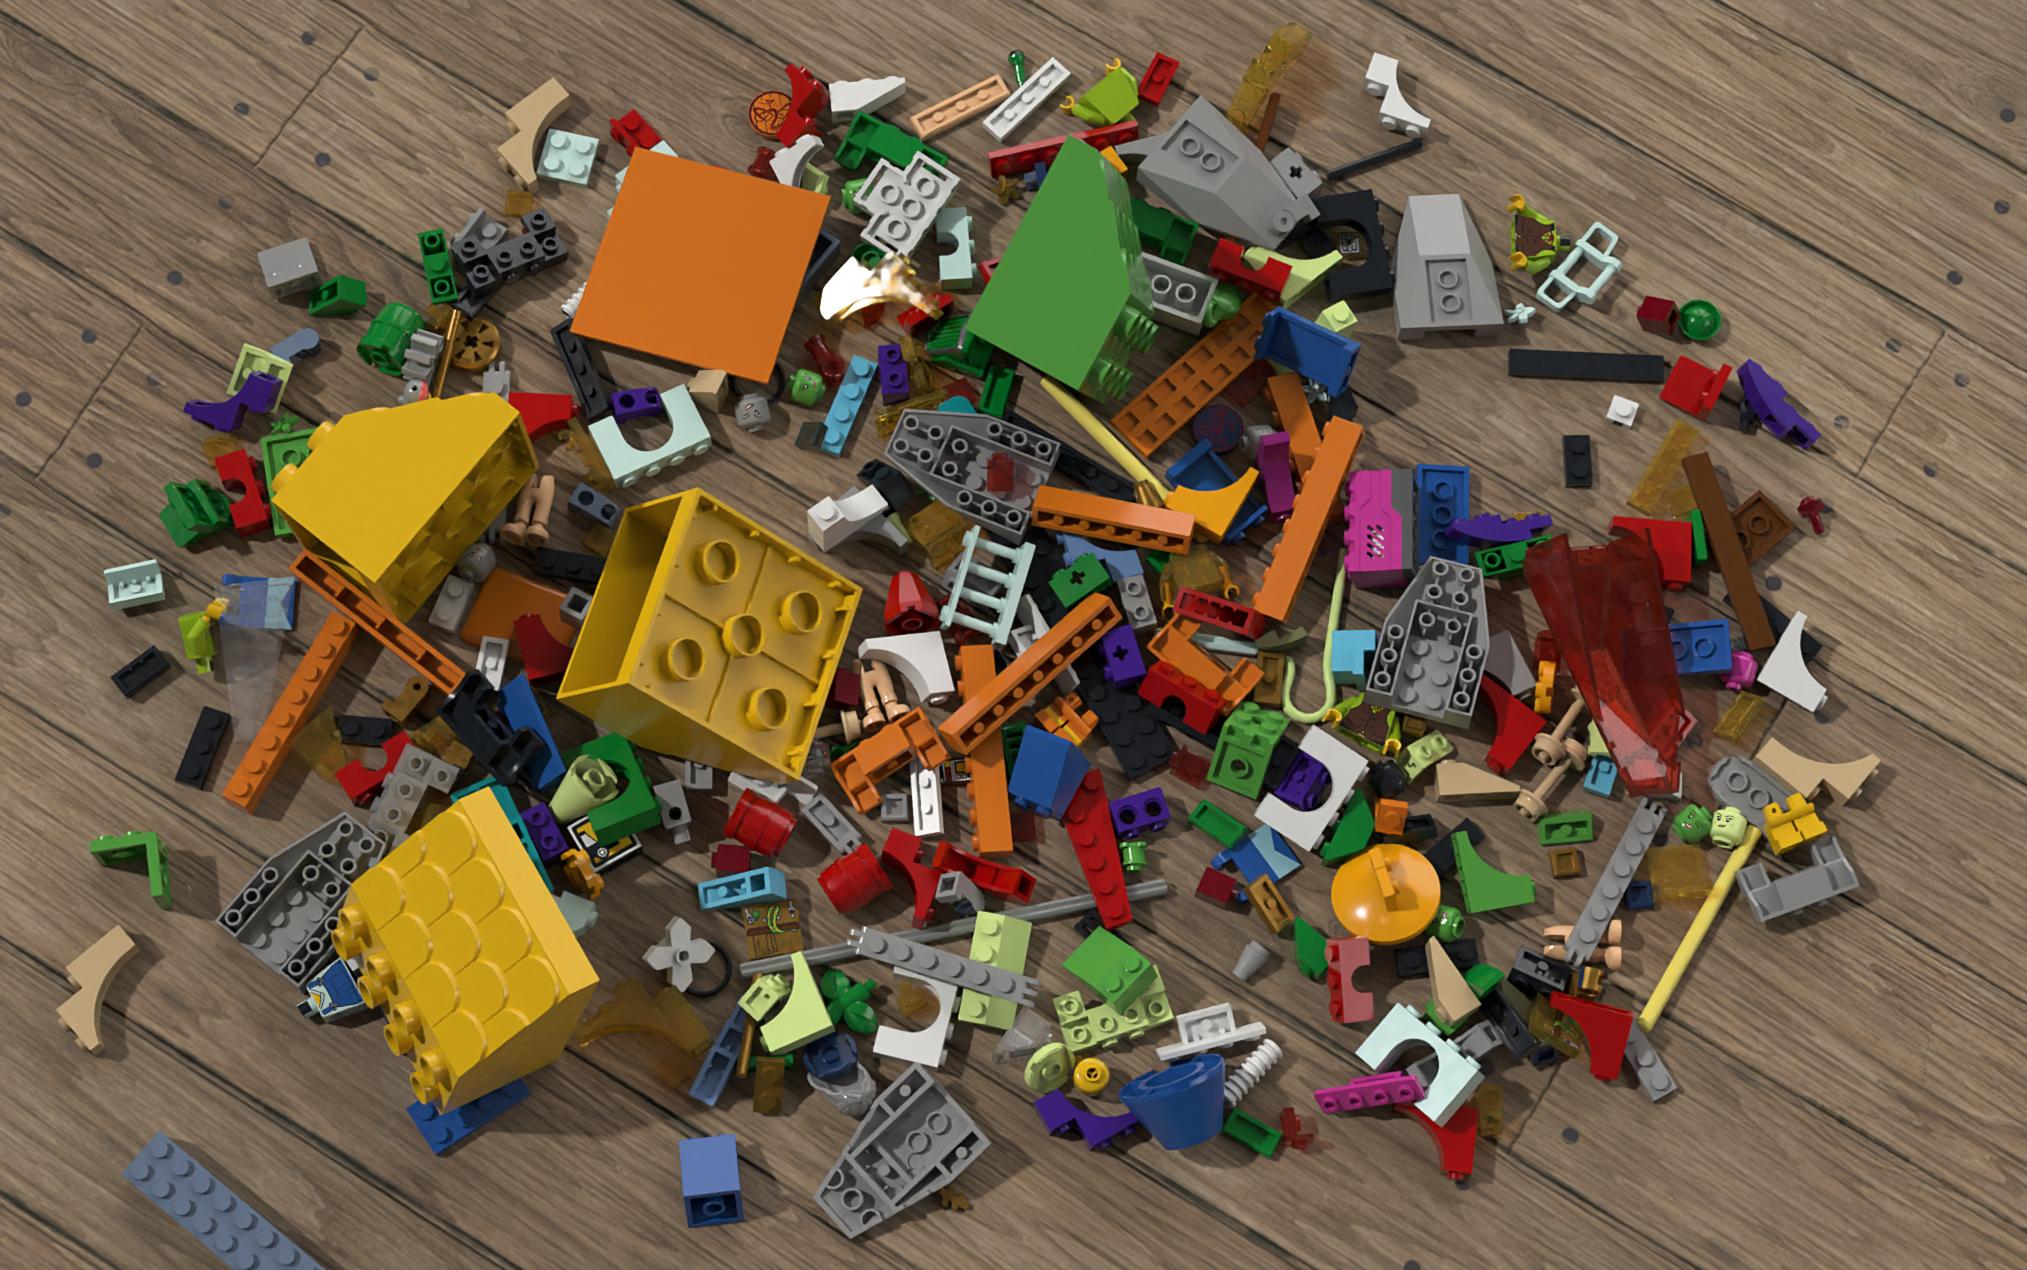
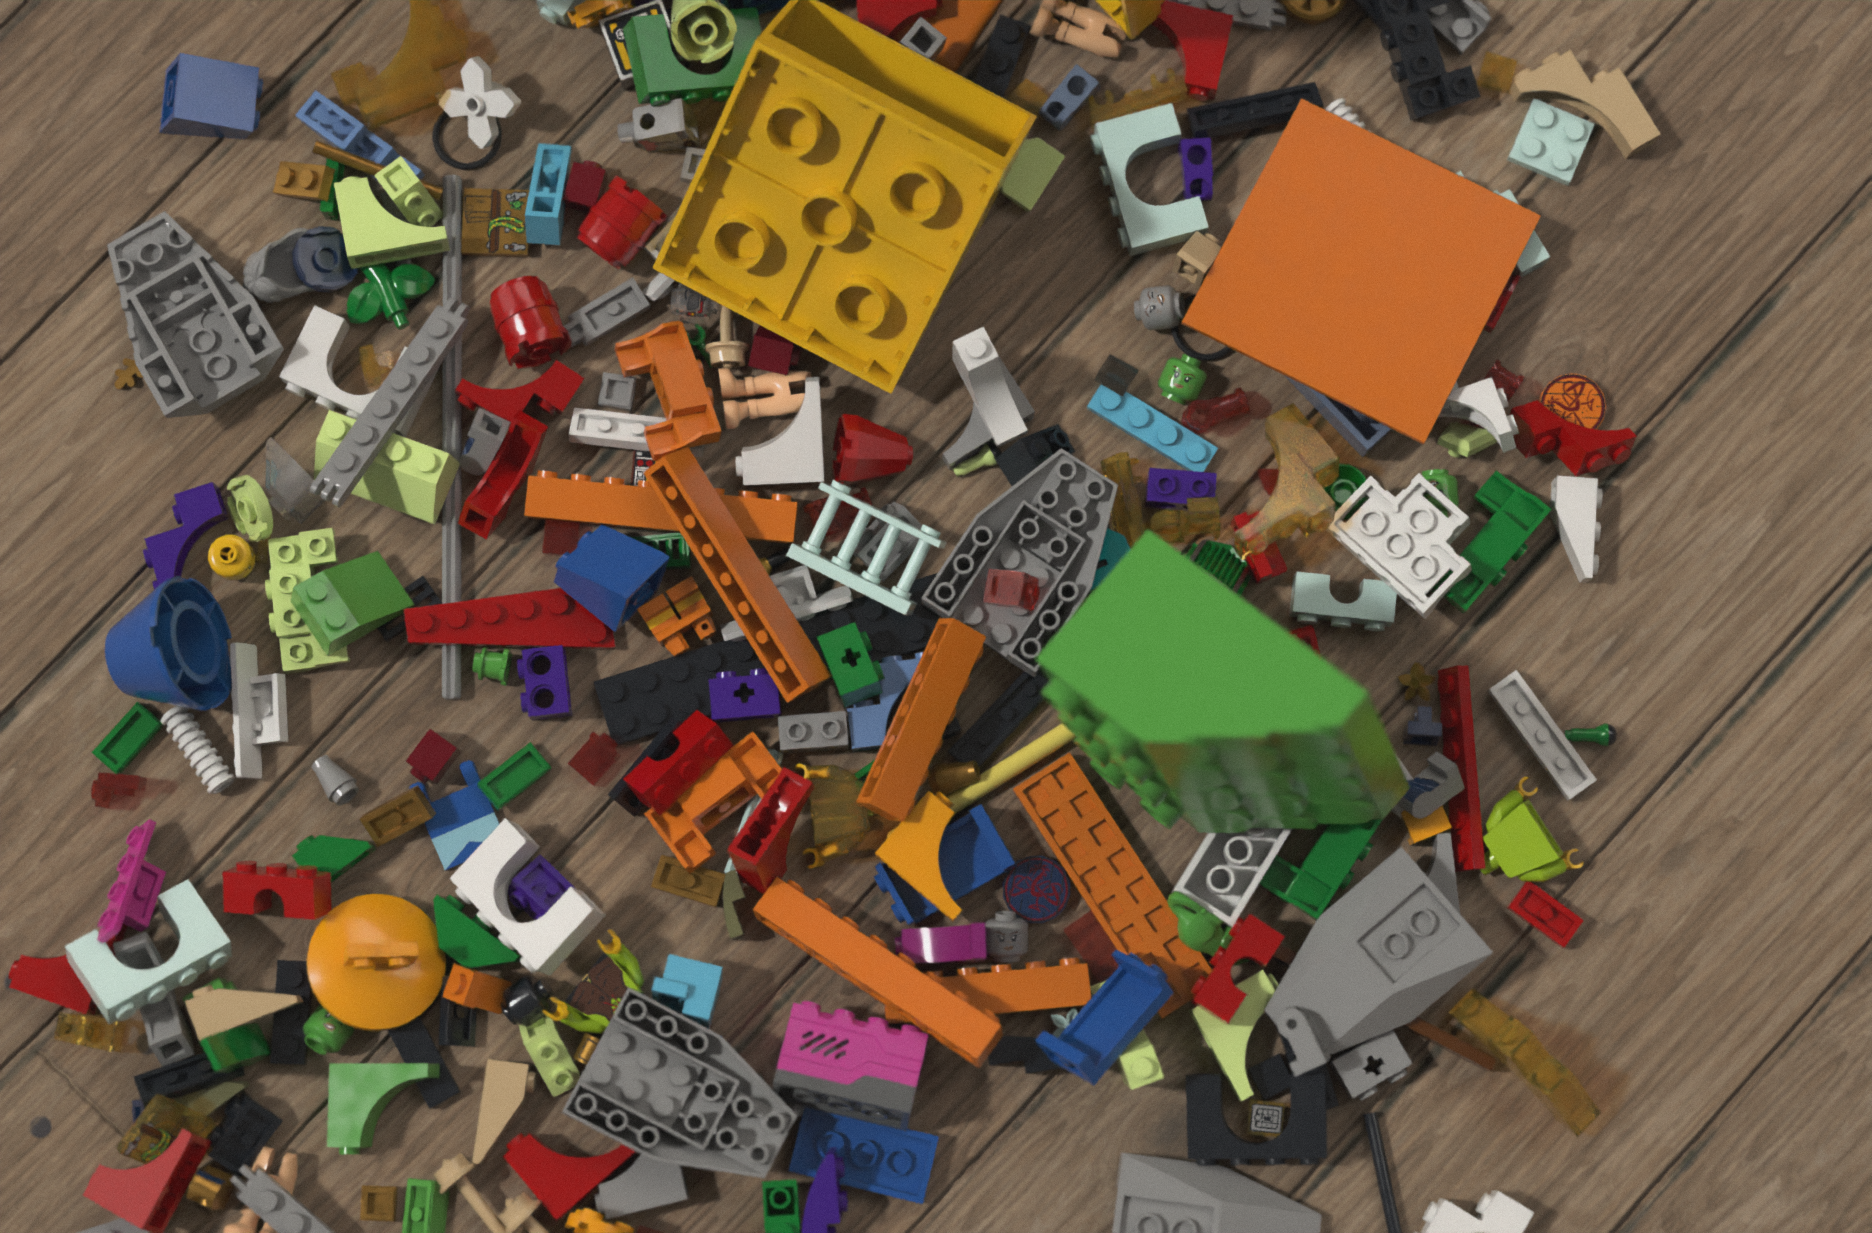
camera: 105 degrees right, 10 degrees up
red bracket [609,109,663,158] -> none
clear yellow bracket [902,500,973,571] -> none
light nougat tile [910,74,1011,142] -> none
bright green bracket [1206,701,1291,800] -> none
black plate [1262,735,1301,792] -> none
yellowish green piece [1280,548,1349,724] -> none

